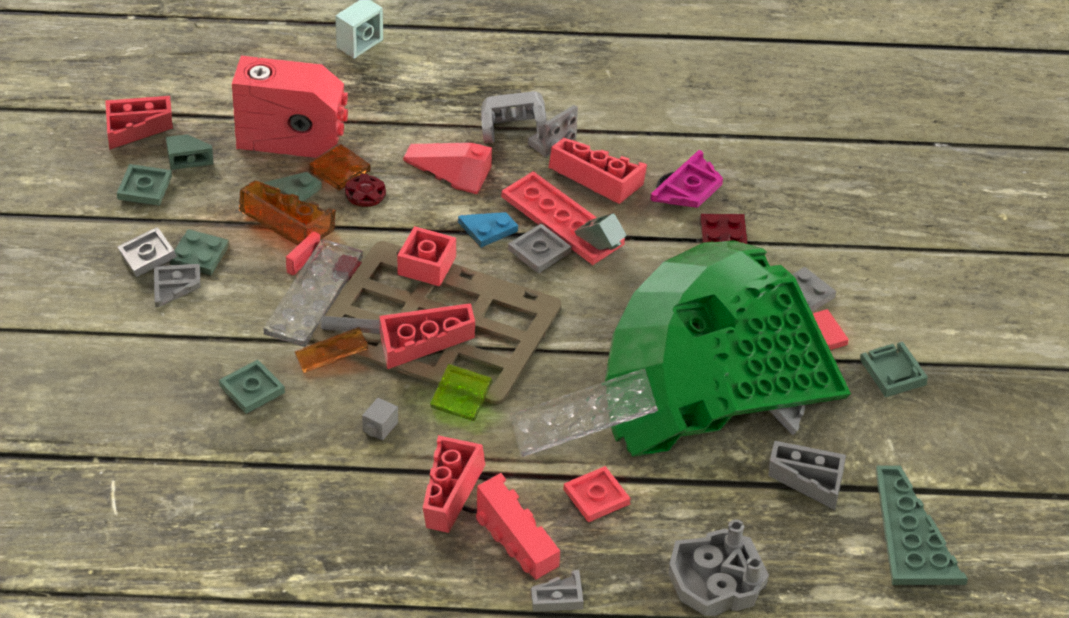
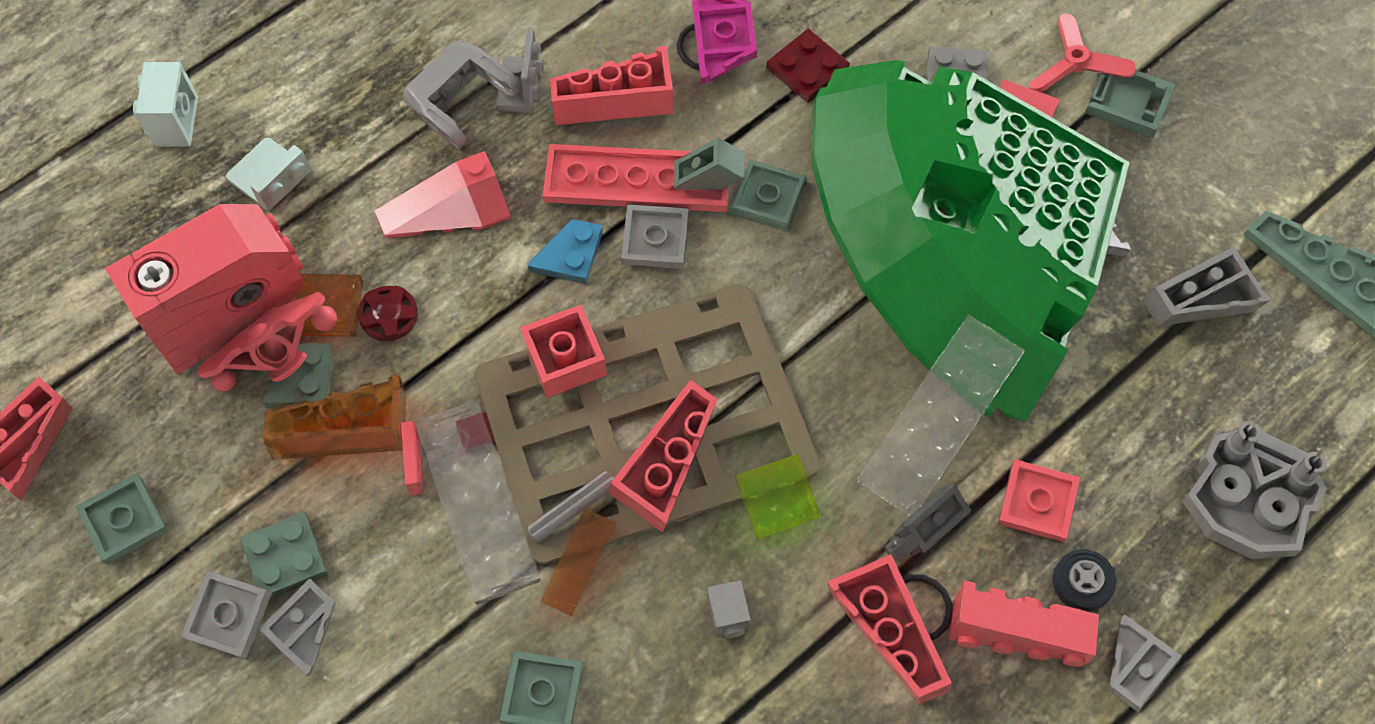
camera: 40 degrees left, 20 degrees up
sand green slope [166,134,214,170] -> none
none -> coral piece [197,292,337,392]
none -> light aqua bracket [226,138,311,212]
none -> sand green tile [729,159,807,232]
none -> dark grey hinge [884,483,971,561]
none -> coral piece [1029,14,1136,92]
none -> black wheel [1052,549,1117,612]

